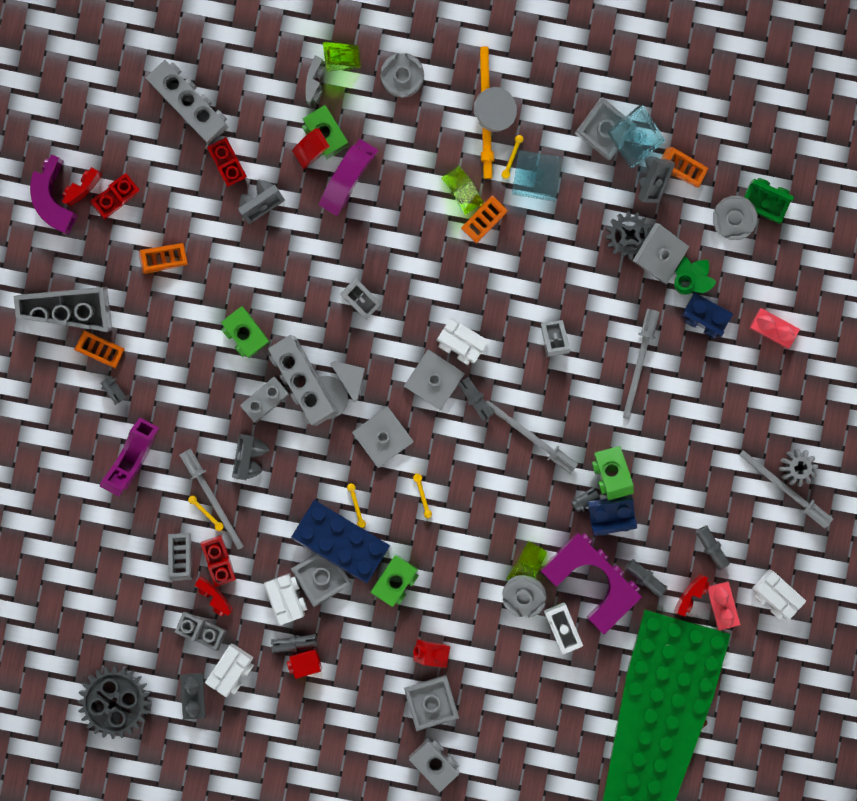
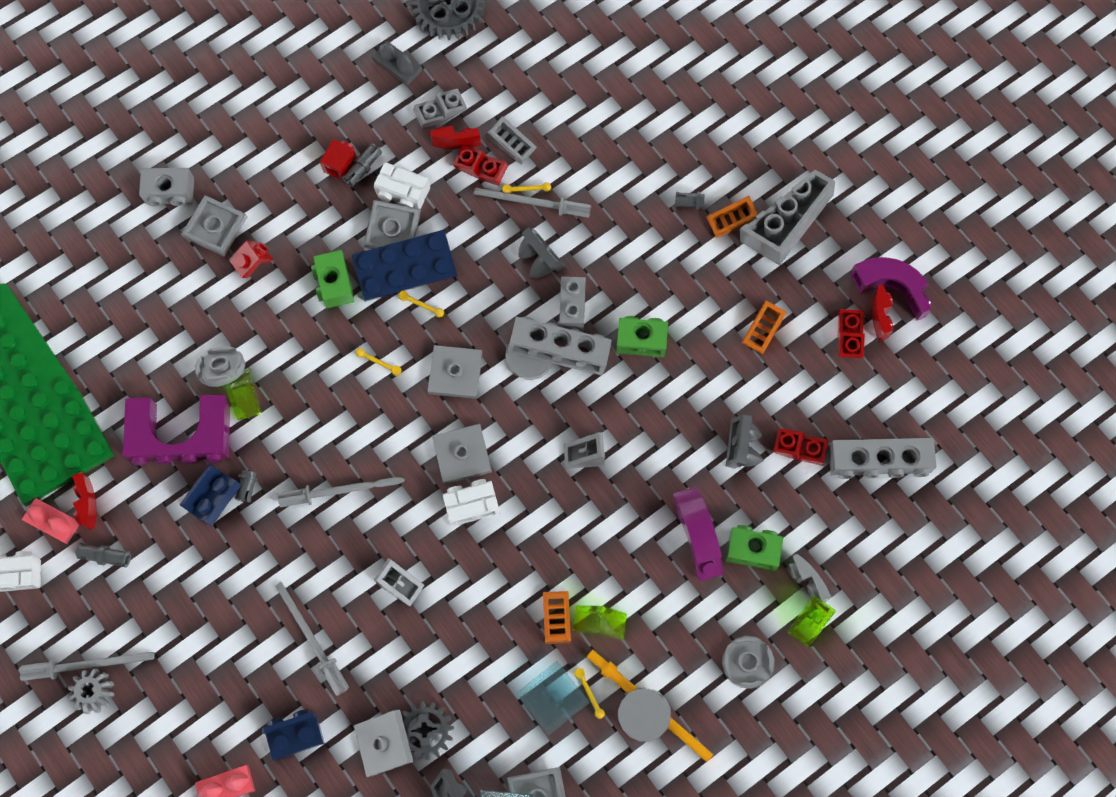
camera: 135 degrees right, 15 degrees down
magenta arch [99,418,159,497] -> none
white brick [205,643,254,697] -> none
red slope [292,128,330,169] -> none
light grey slope [330,361,365,402] -> none
dark grey pin [458,377,494,421] -> none
white brick [544,602,583,655] -> none
bright green brick [592,446,634,501] -> none
dark grey pin [624,559,667,598] -> none
green plate [674,256,716,295] -> none

